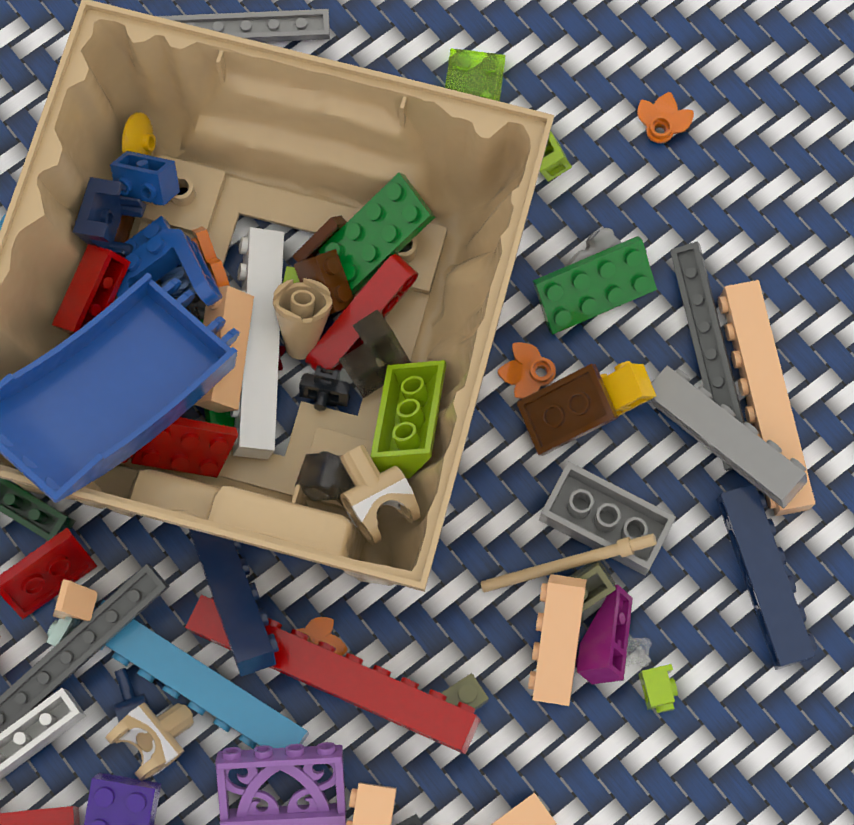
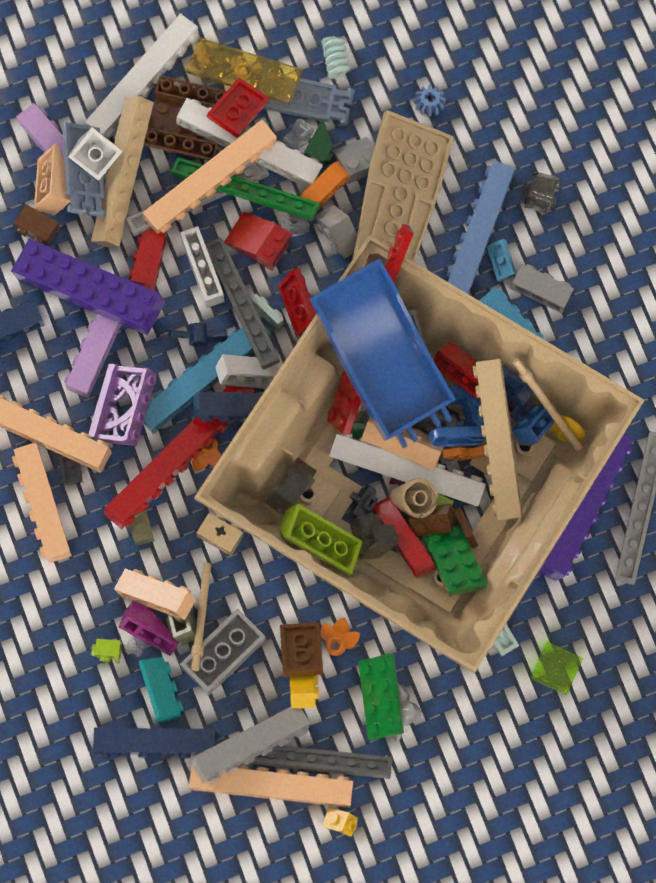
camera: 105 degrees right, 0 degrees up
light nougat slope [53,579,97,621] -> none
tan connector [105,703,194,781] -> none
tan connector [339,444,420,544] -> none
lime brick [540,131,572,182] -> none
orange plate [637,92,694,143] -> none
none -> teal slope [139,657,184,724]
none -> tan brick [197,513,243,556]
none -> white brick [215,354,278,389]
none -> yellow bracket [322,807,358,837]
none -> tan brick [473,358,523,520]
none -> tan bar [512,358,583,451]

